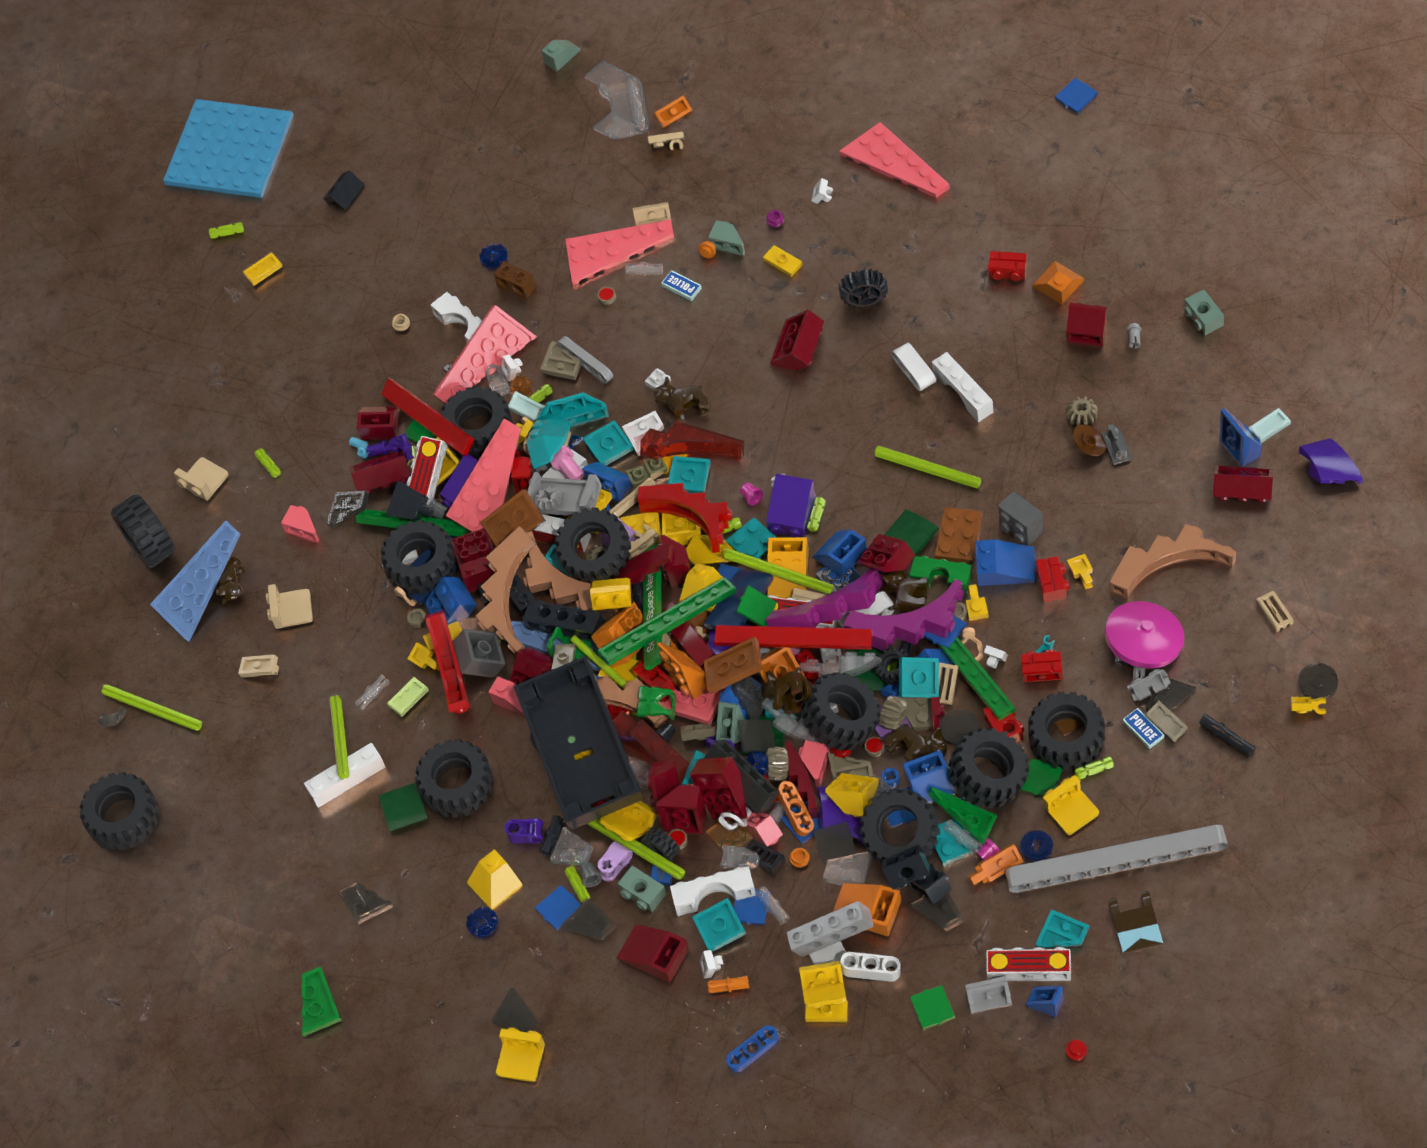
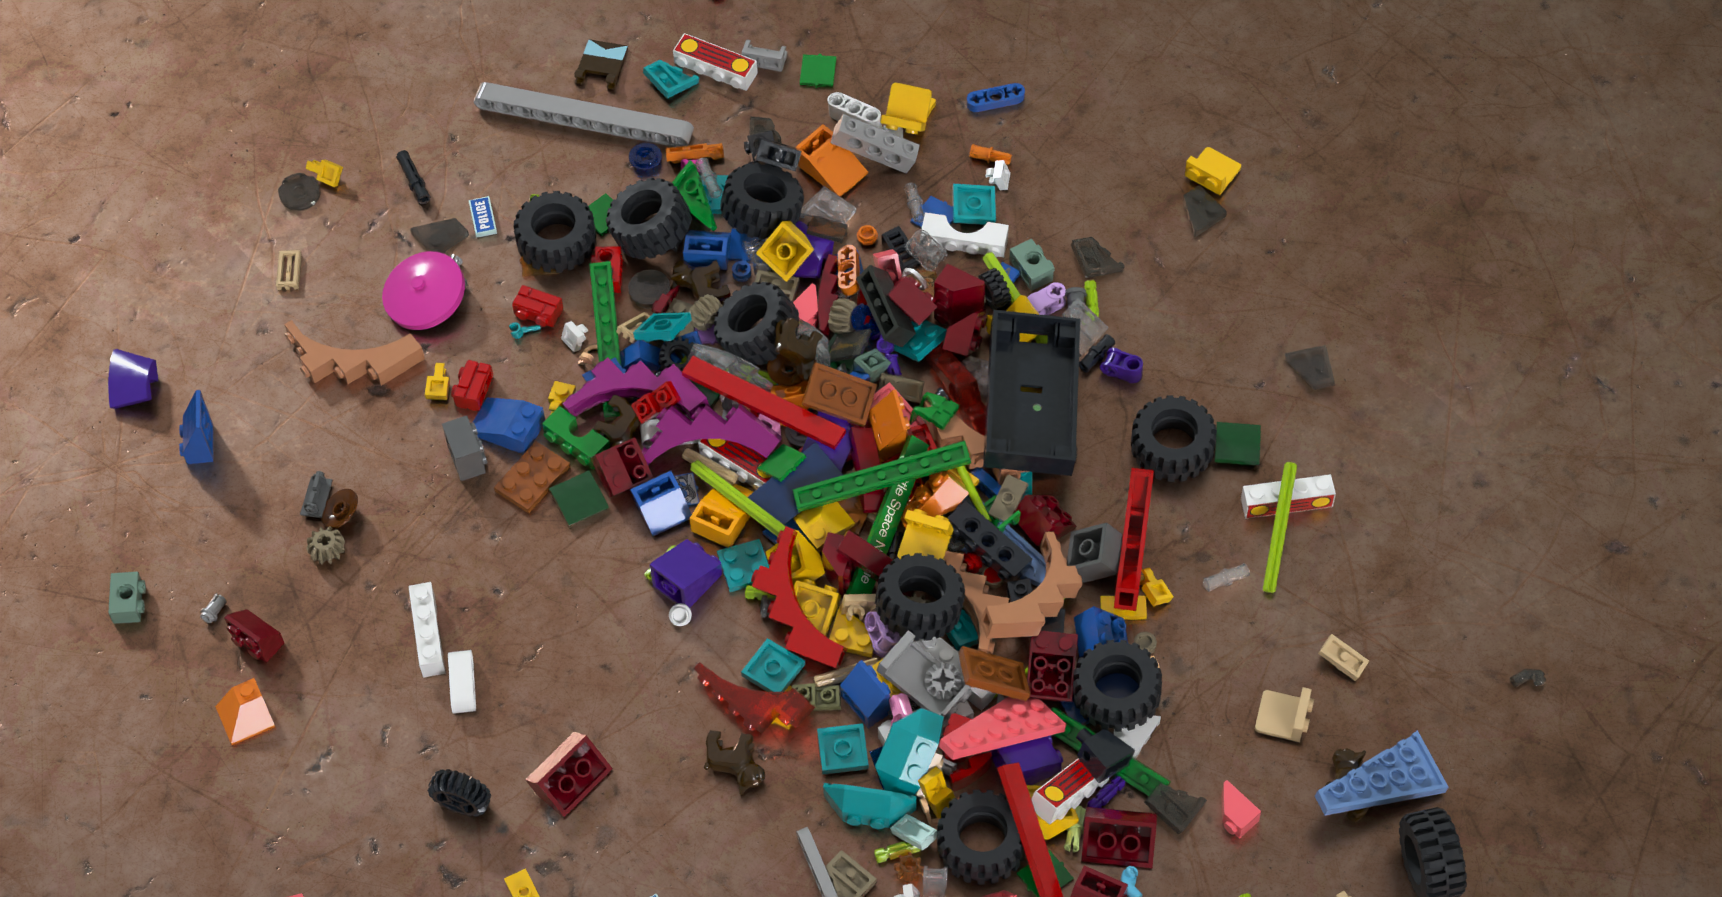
camera: 165 degrees left, 0 degrees up
black tyre [79,772,159,850] -> none
lime axle [101,685,202,731] -> none
green wing [302,966,342,1037] -> none
dark purple pin [367,433,414,460] -> none
yellowish green plate [387,677,429,717] -> none
dark grey piece [429,498,449,519] -> none
clear blue gear [466,906,498,937] -> none
yellow slope [467,849,523,911] -> none
coral slope [489,677,525,716] -> none
blue piece [535,885,583,930] -> none
dark red slope [616,924,689,983] -> none
white wing [622,411,664,456] -> none
white tile [645,368,671,391] -> none
dark pink piece [740,482,763,506] -> none
lime axle [875,446,981,488] -> none
red brick [988,251,1028,281] -> none
blue slope [1026,986,1064,1017] -> none
yellow bracket [1043,775,1099,835] -> none
light grey hinge [1127,669,1171,701] -> none
dark tan plate [1145,701,1188,743] -> none
dark red slope [1213,465,1273,502] -> none
light aqua tile [1249,408,1291,443] -> none
none -> red slope [631,381,681,424]

